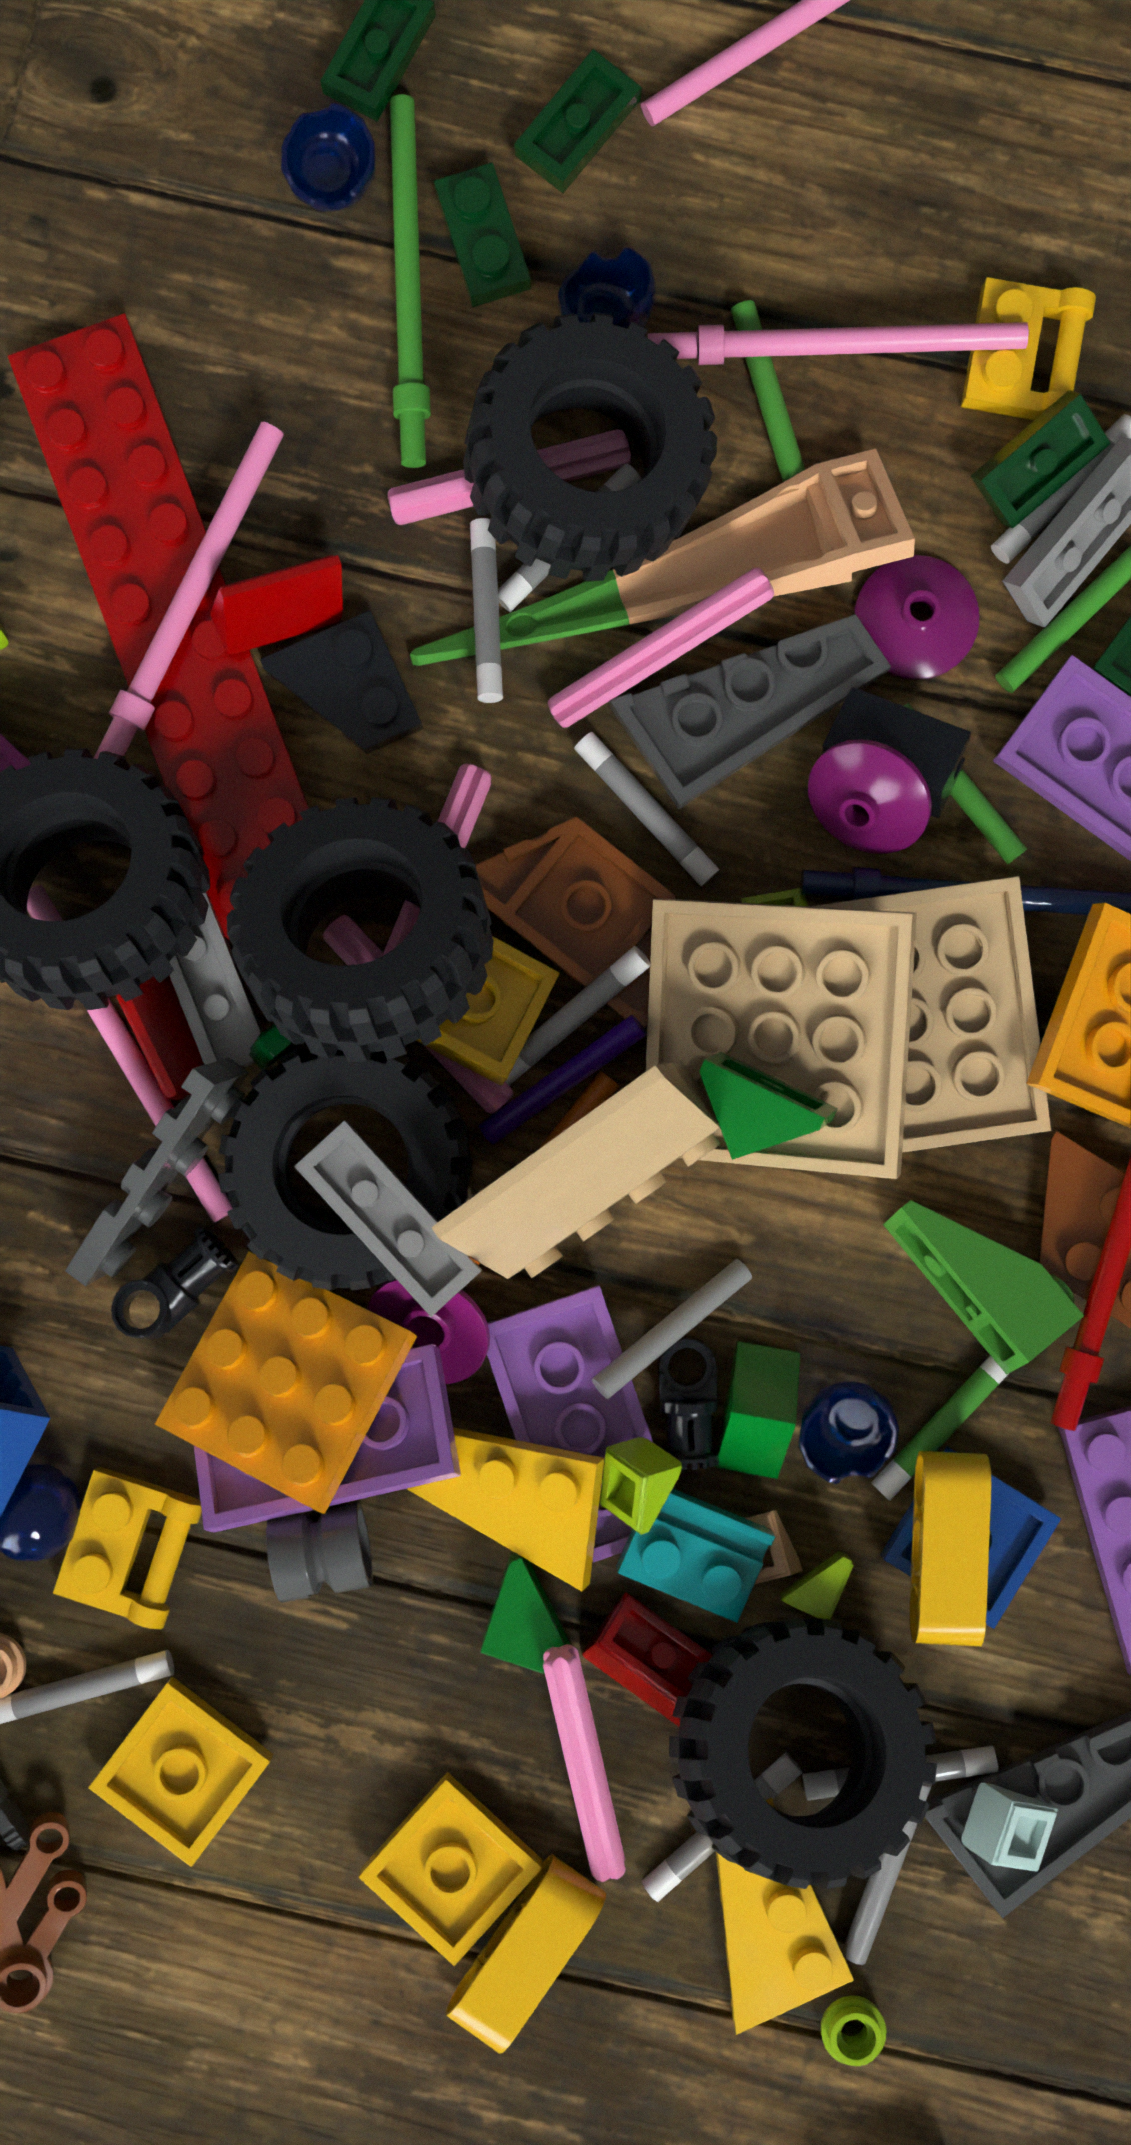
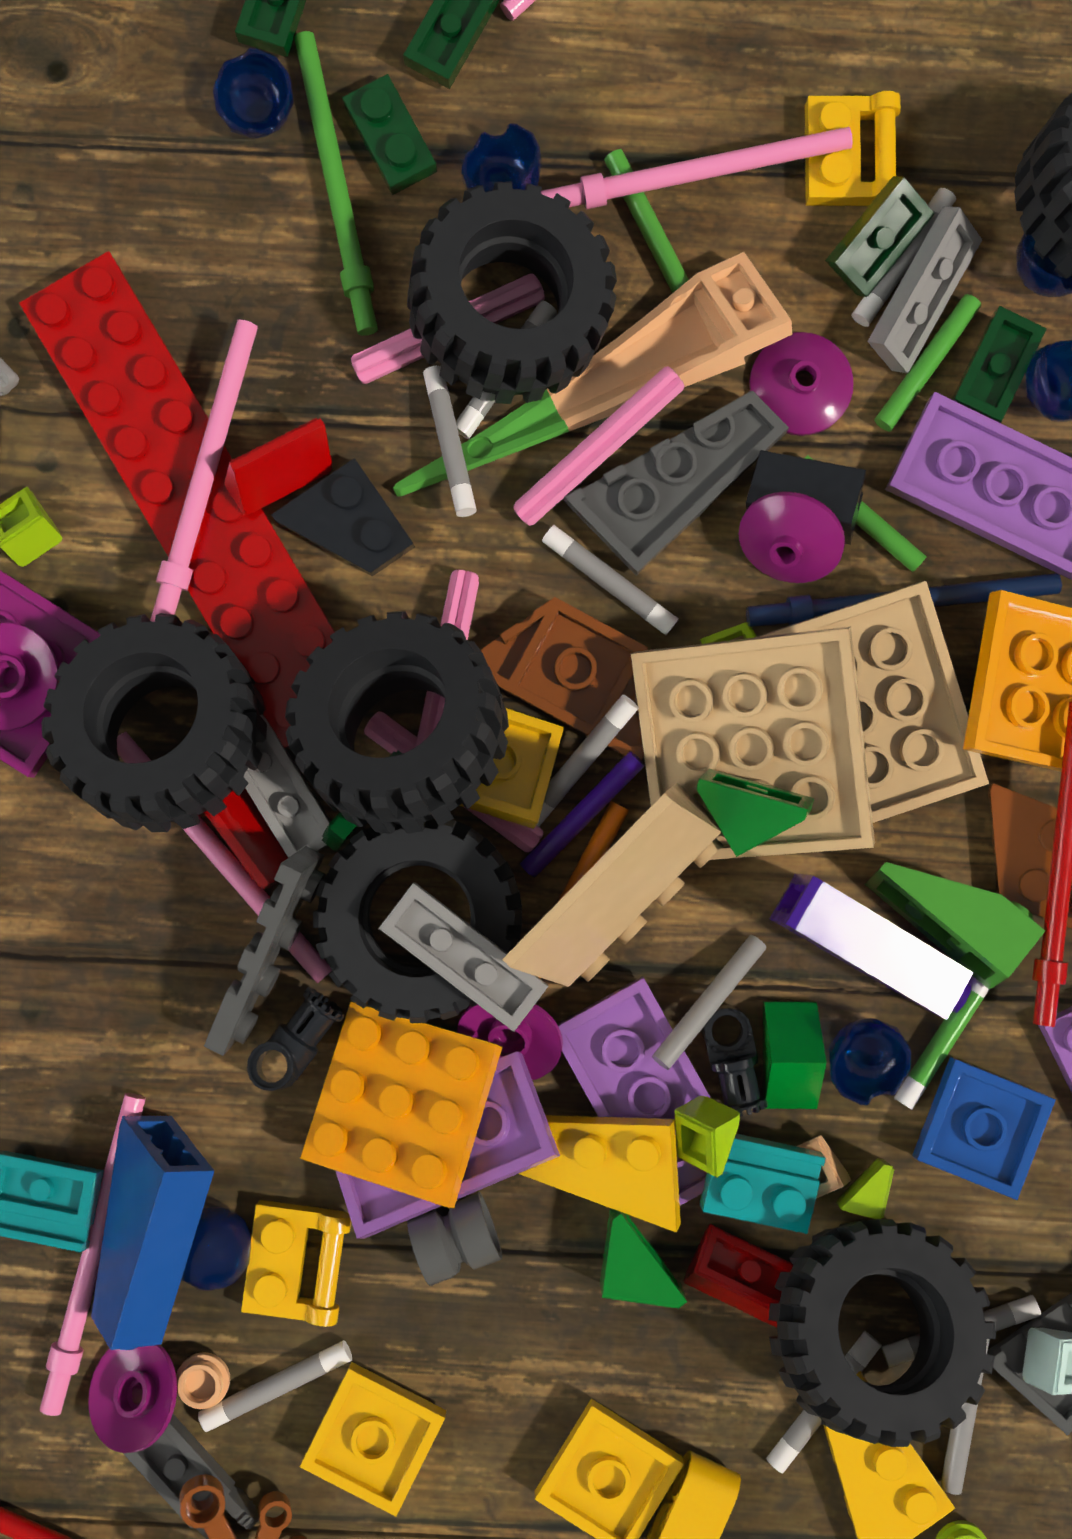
camera: 10 degrees left, 0 degrees up
bright pink axle [543,1644,626,1882] -> none
yellow beam [909,1451,991,1646] -> none
none -> slope [769,874,973,1020]

